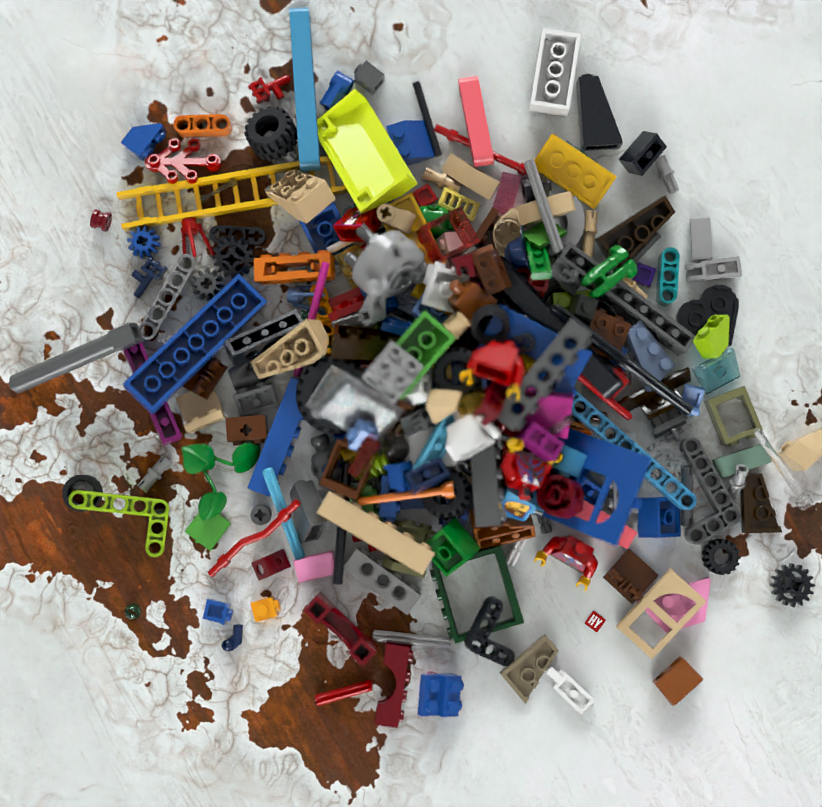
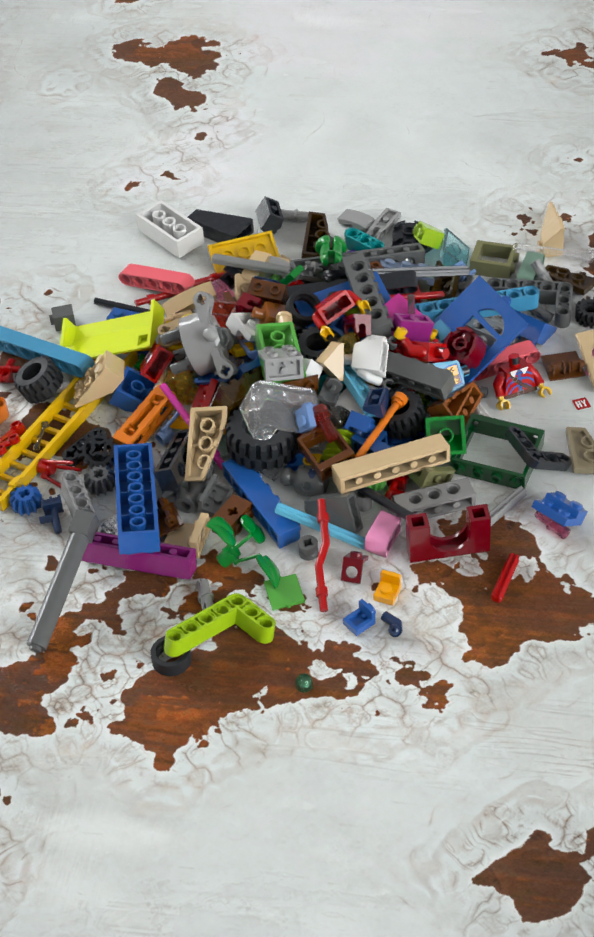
camera: 50 degrees left, 40 degrees down
blue piece [320,71,355,110] -> none
dark red arch [374,642,413,728] -> none

